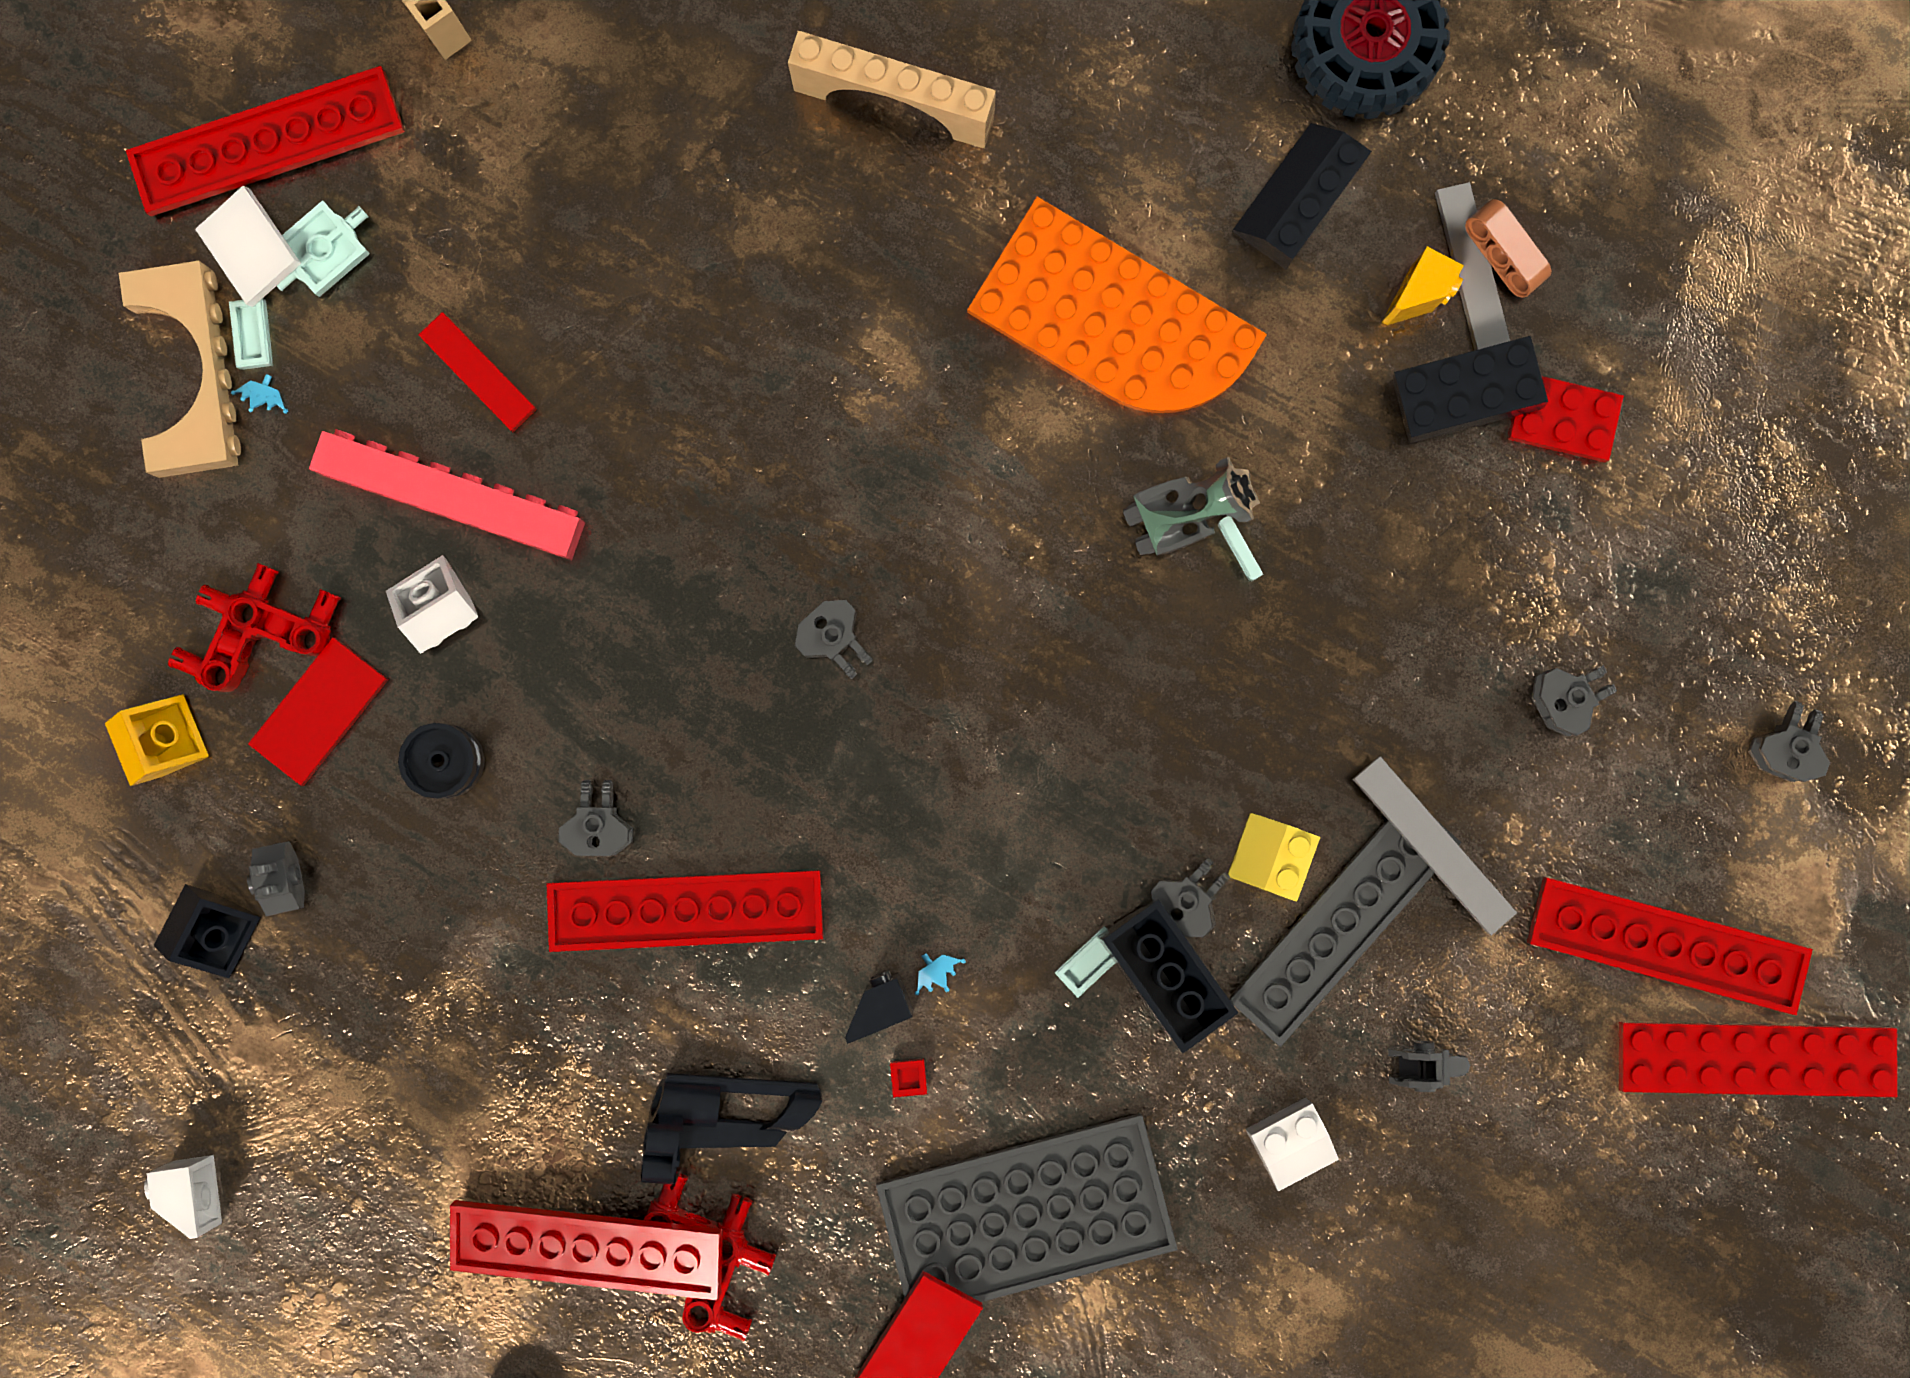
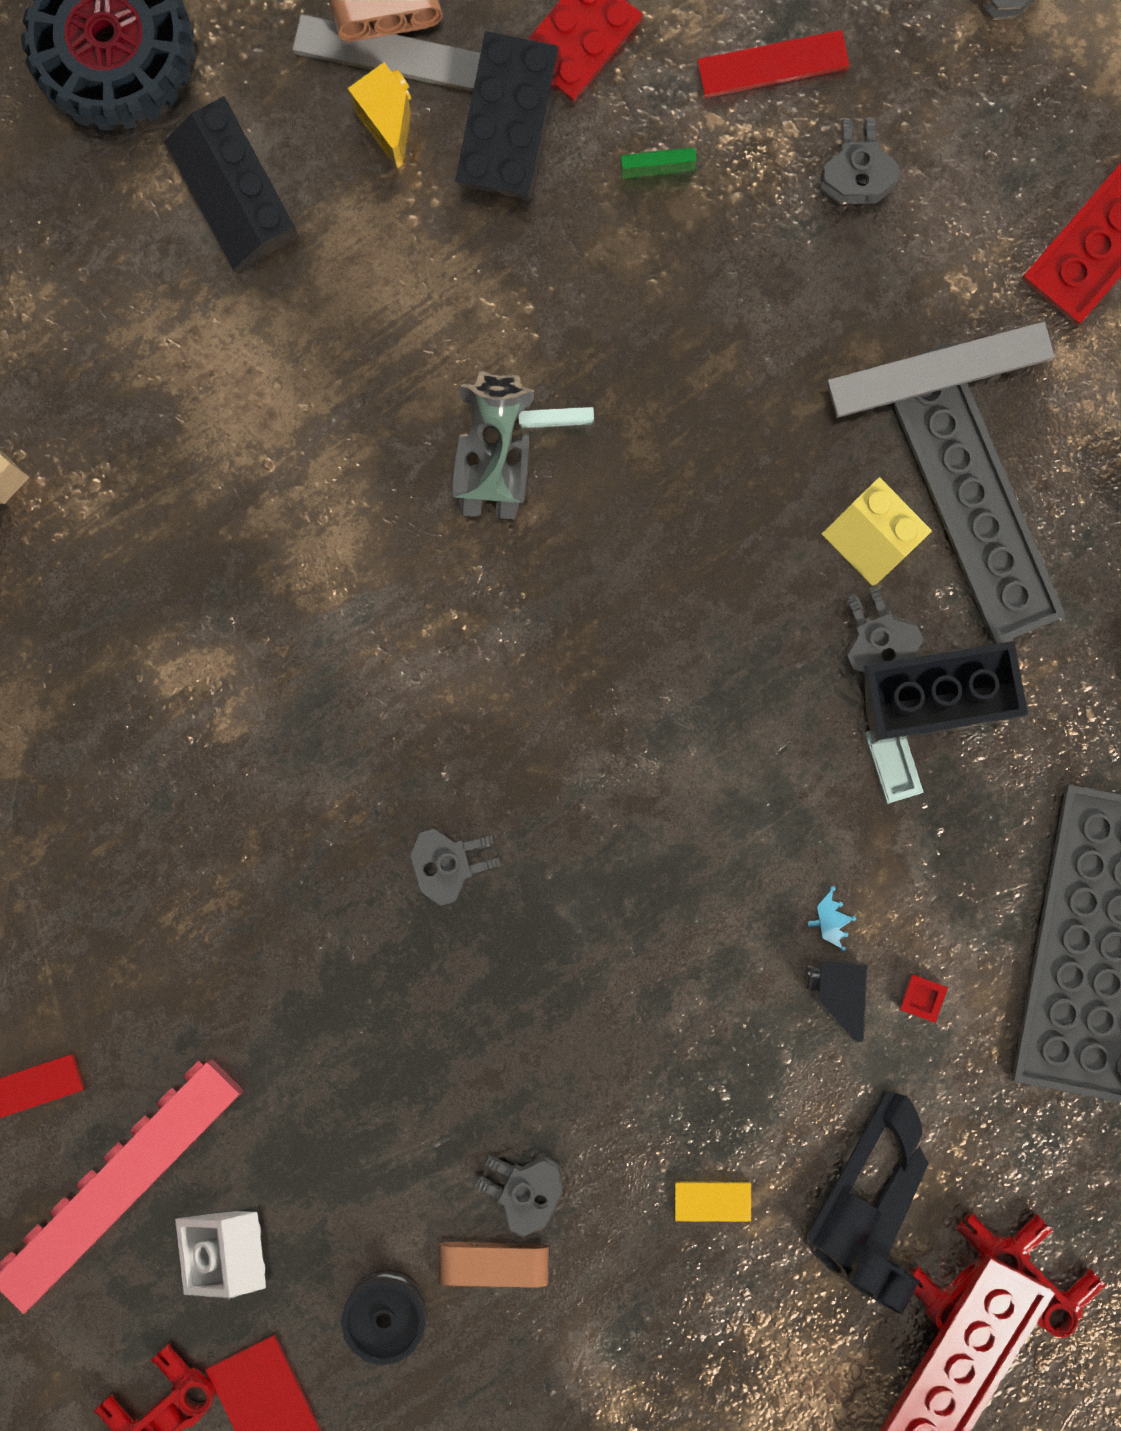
camera: 65 degrees left, 0 degrees up
red plate [546,870,824,952] -> none
orange plate [967,196,1267,413] -> none
none -> nougat beam [438,1242,549,1287]
none -> green tile [620,147,697,179]
none -> yellow tile [675,1181,751,1222]
none -> red tile [697,30,850,98]

